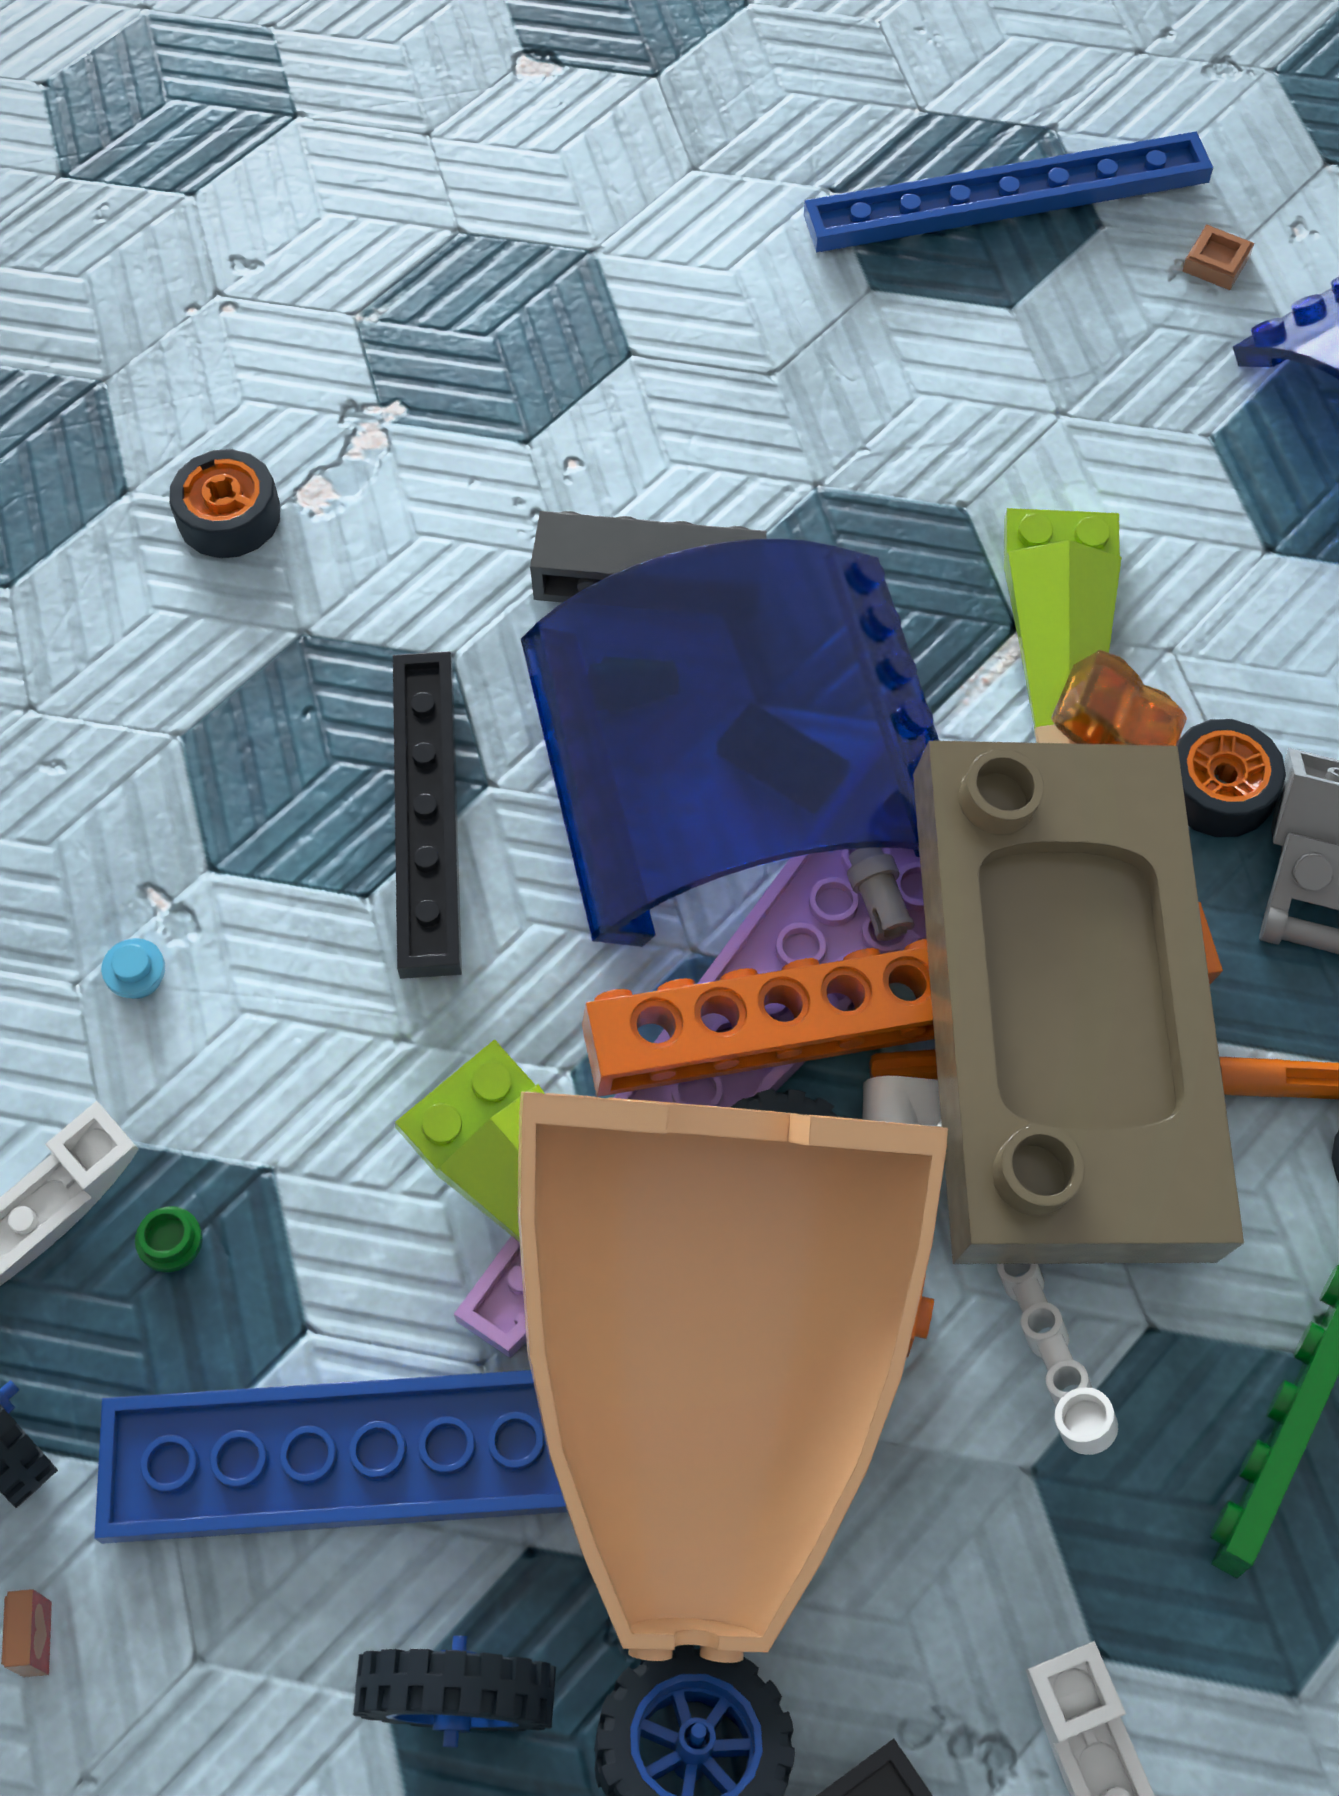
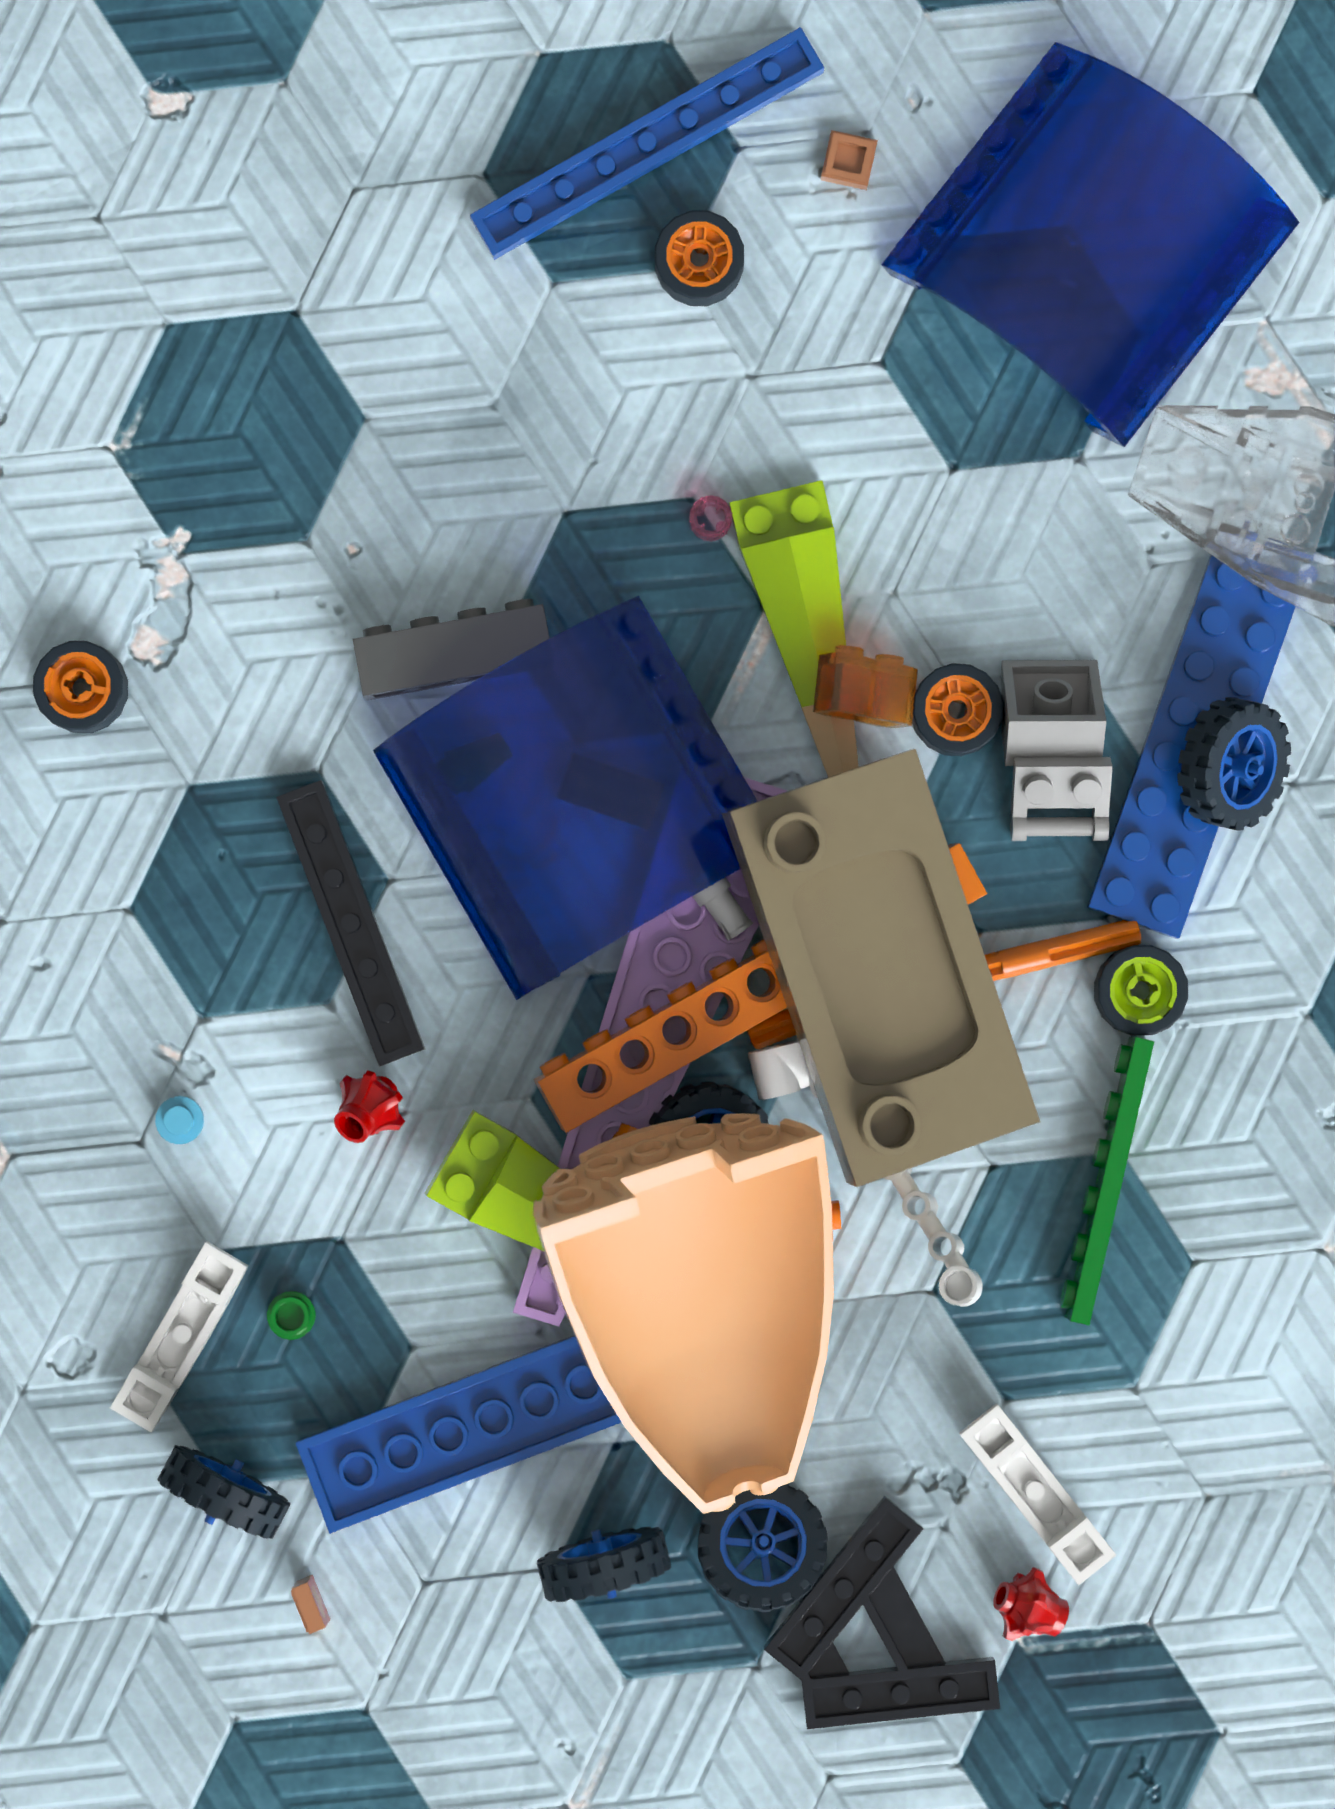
camera: 15 degrees left, 25 degrees up
none -> red rock [334,1070,405,1143]
none -> wheel [655,210,744,306]
none -> clear pink bush [689,495,732,541]

